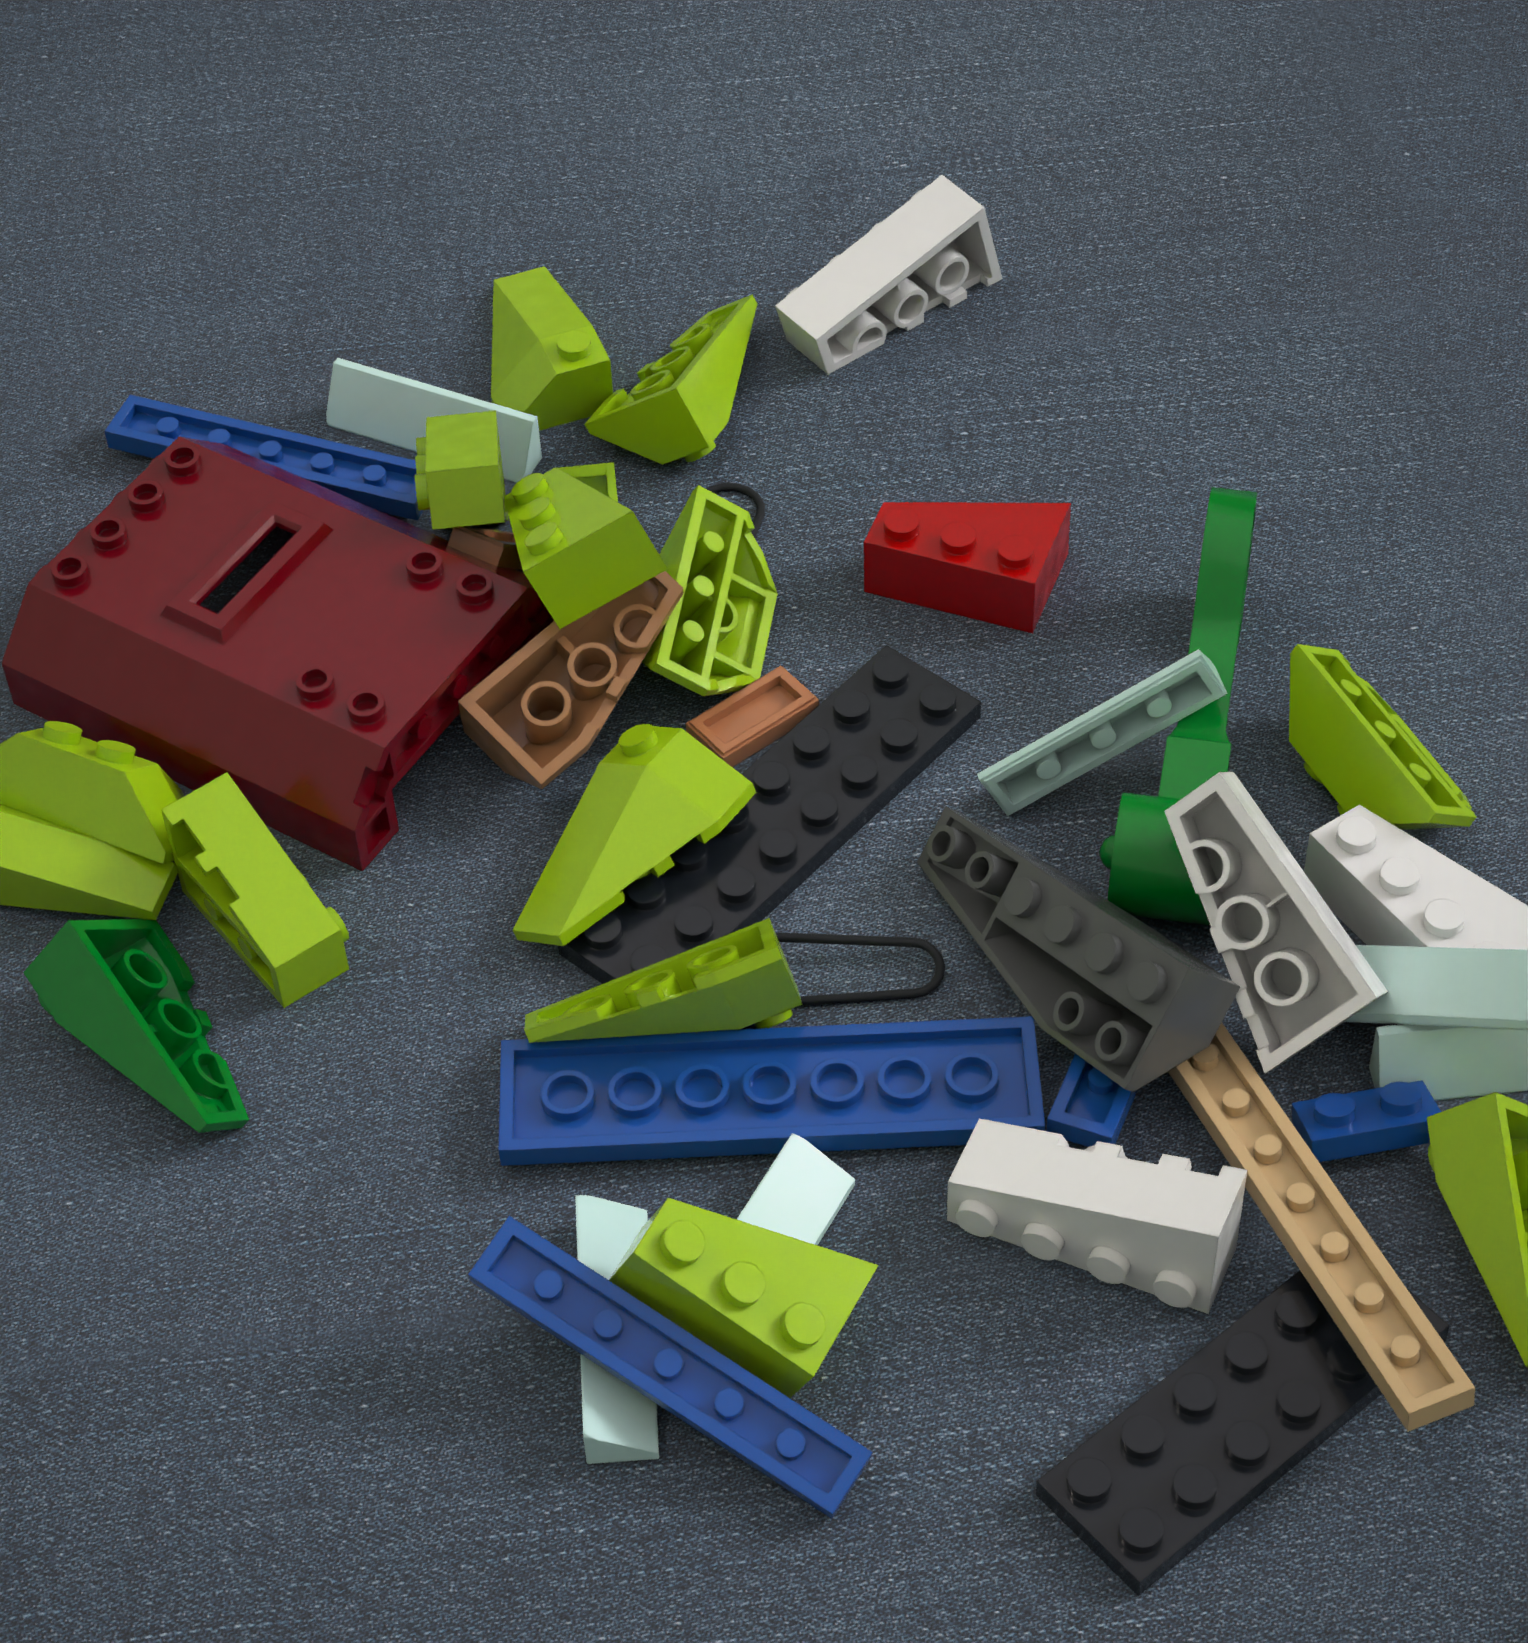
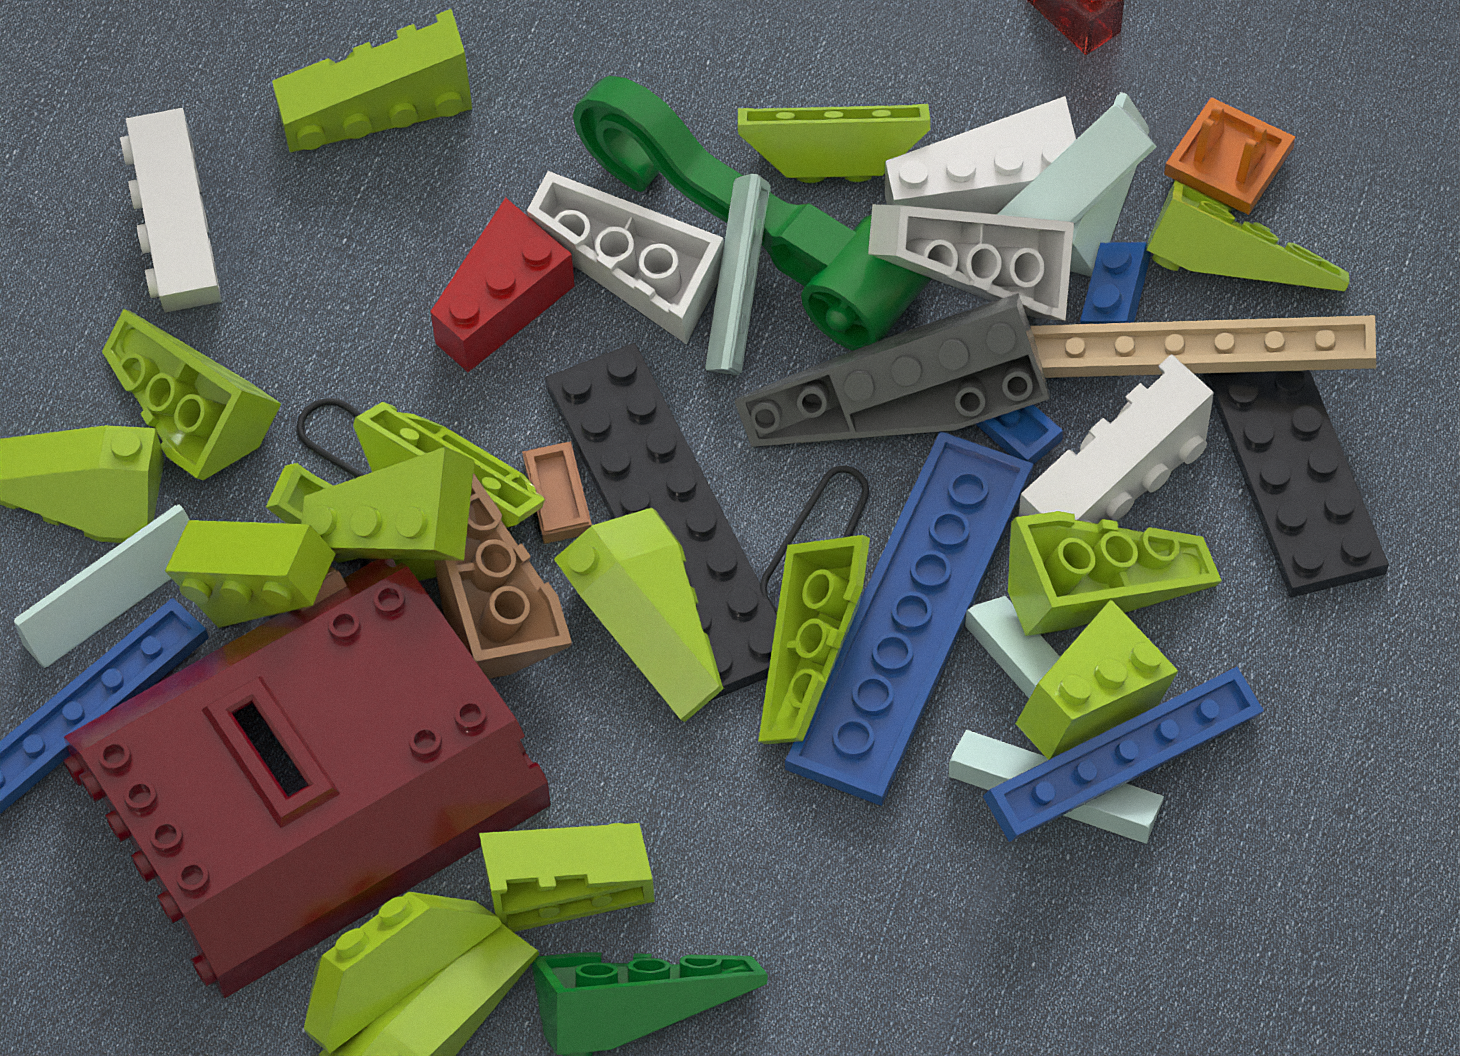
camera: 65 degrees left, 10 degrees up
none -> lime wedge [272,9,472,153]
none -> white wedge [527,171,724,344]
none -> lime wedge [1008,511,1222,636]

